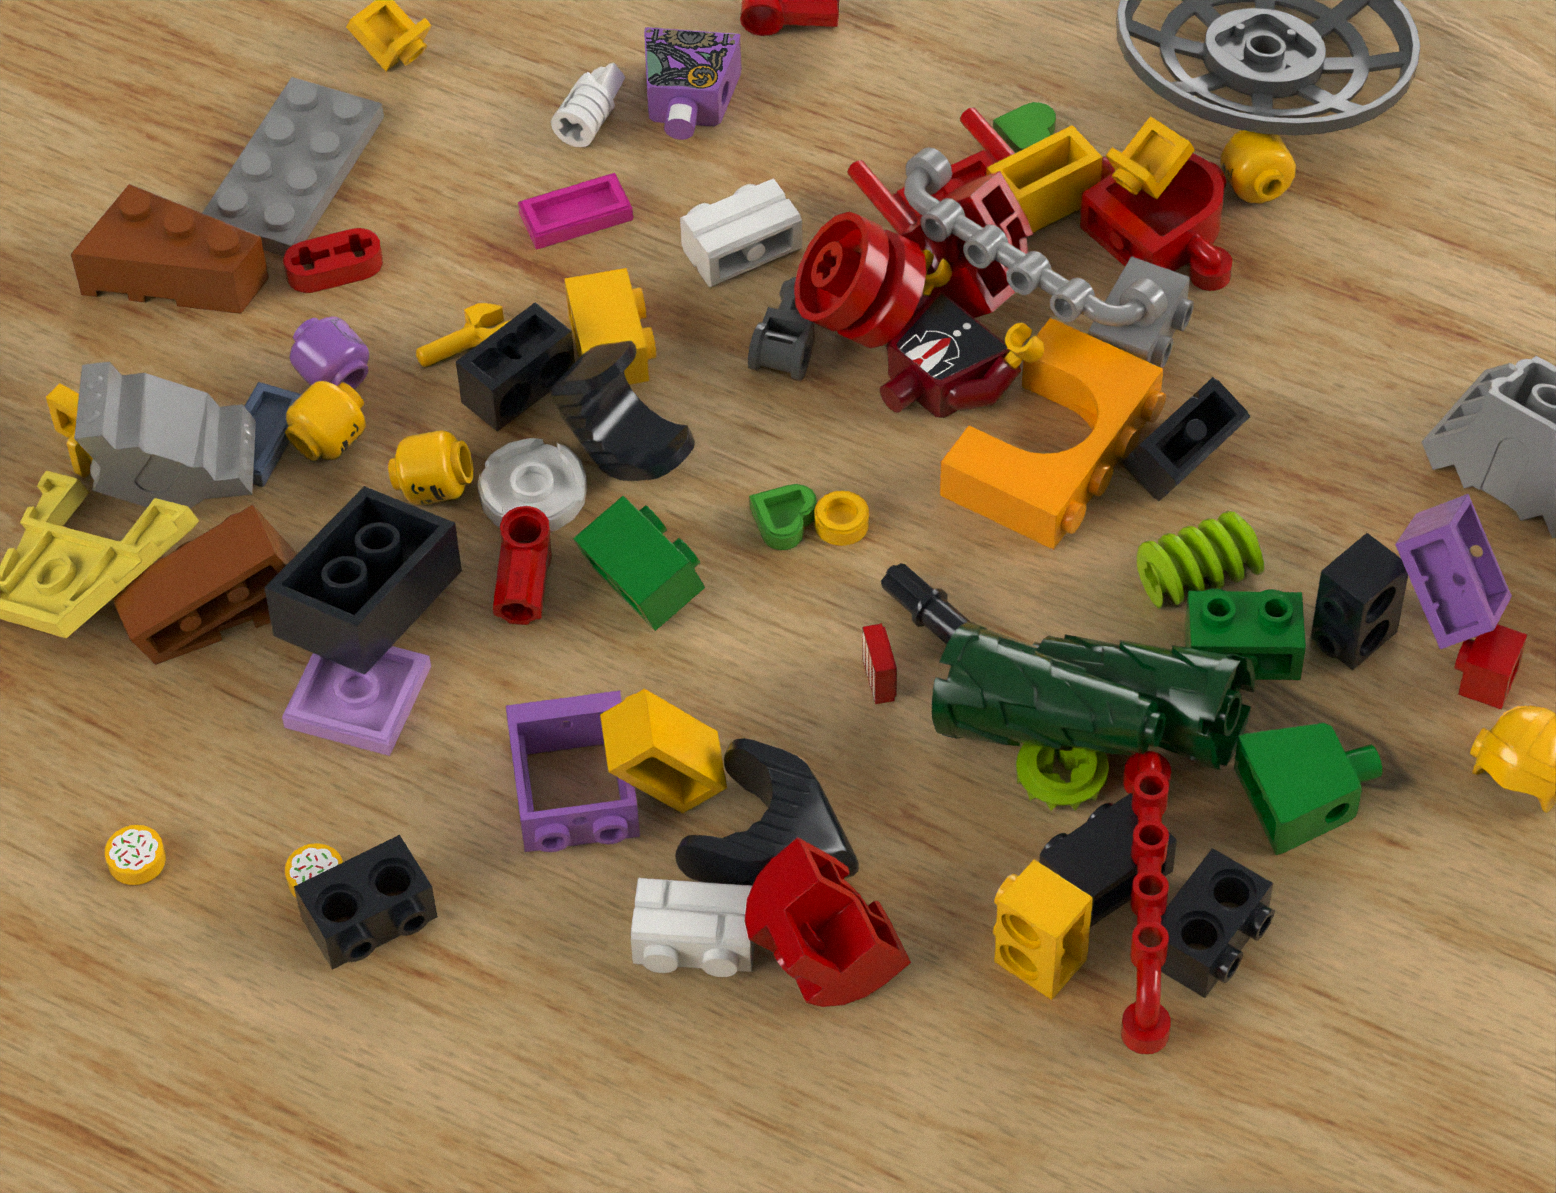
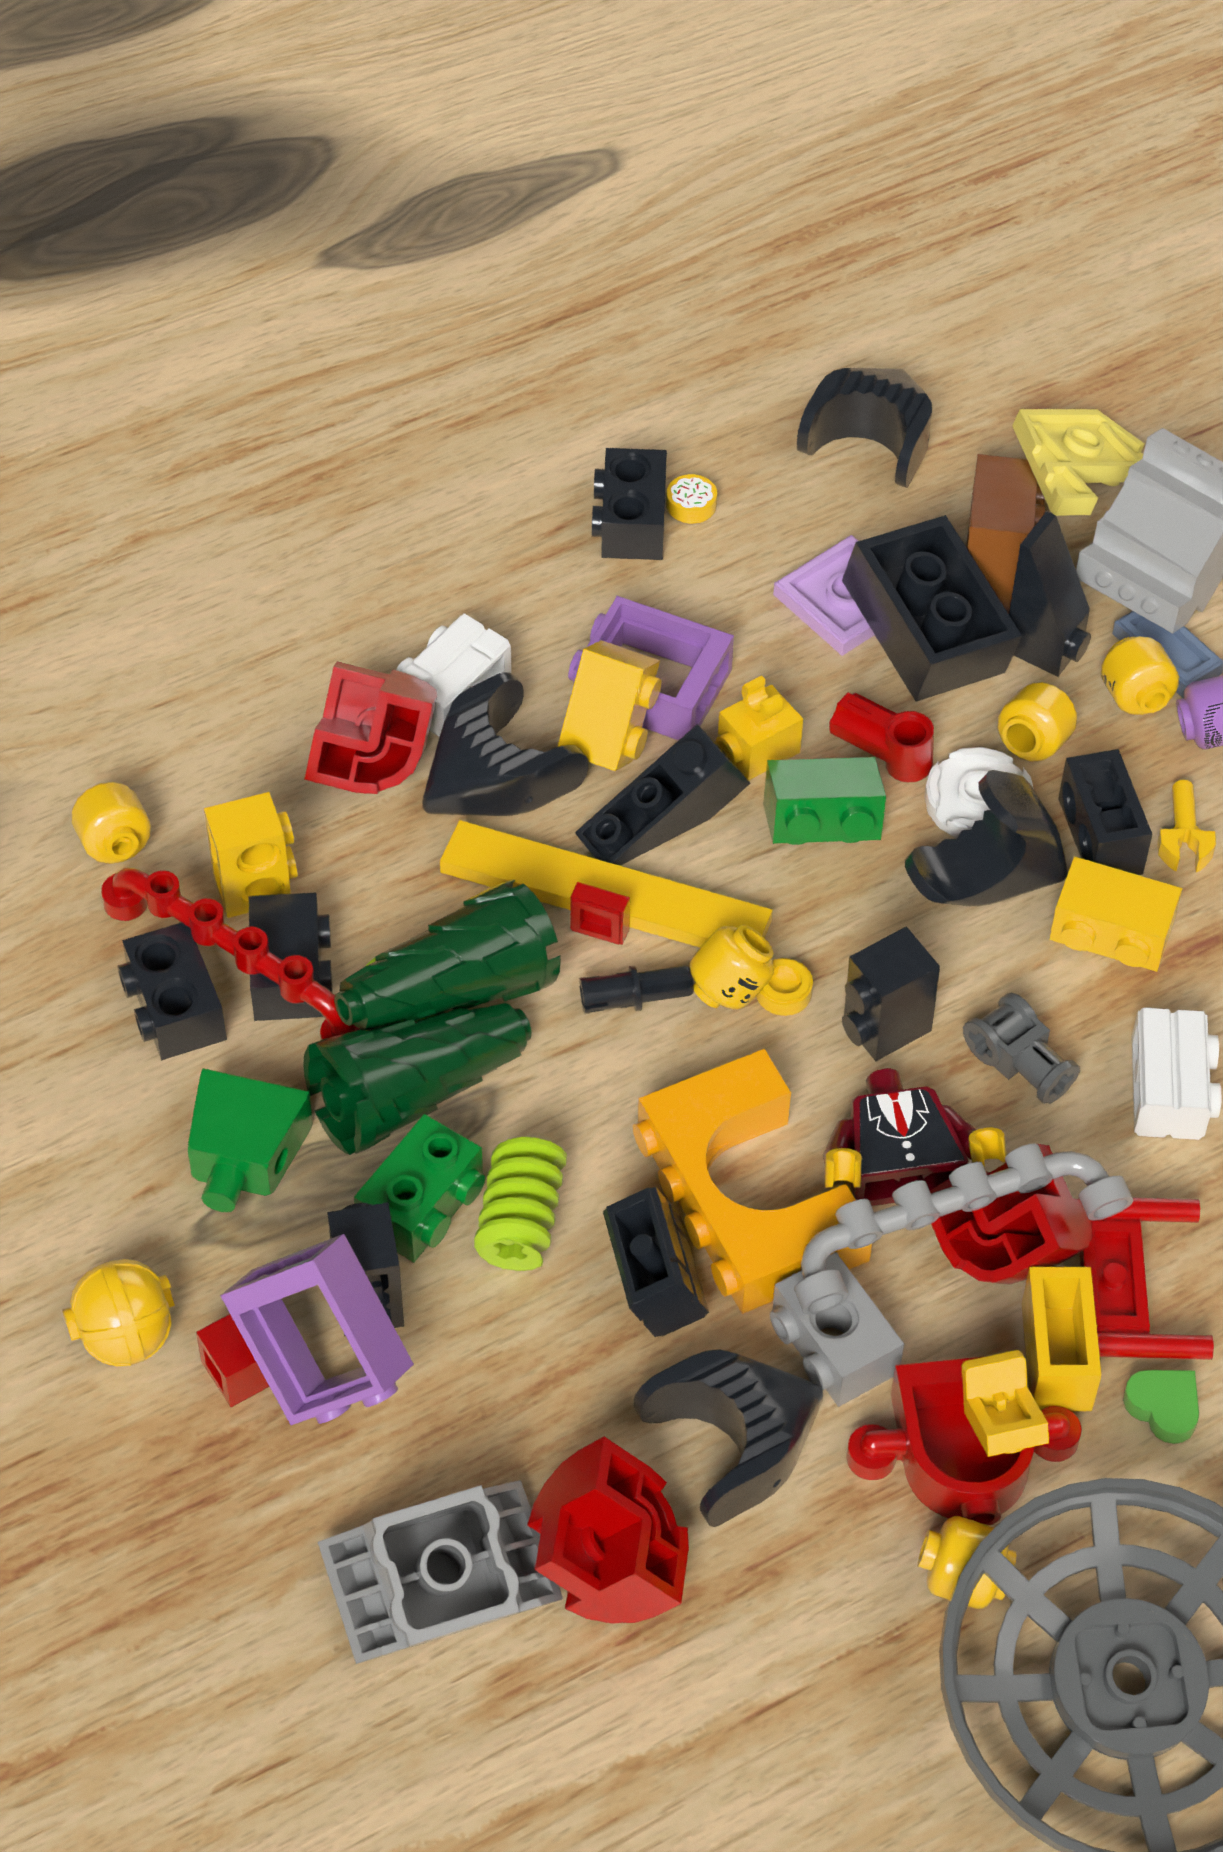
camera: 120 degrees right, 0 degrees up
tile [104,825,166,885] -> none
bright green tile [749,484,817,550] -> none
red wheel [794,211,926,349] -> none
none -> yellow head [71,782,151,864]
none -> yellow tile [440,820,773,948]
none -> red brick [527,1436,689,1624]
none -> black slope [575,724,751,866]
none -> black animal [633,1349,823,1527]
none -> yellow head [690,925,774,1010]
none -> yellow brick [715,675,803,780]
none -> black animal [797,368,932,488]
none -> black piece [842,926,940,1062]
none -> black slope [1009,511,1091,677]

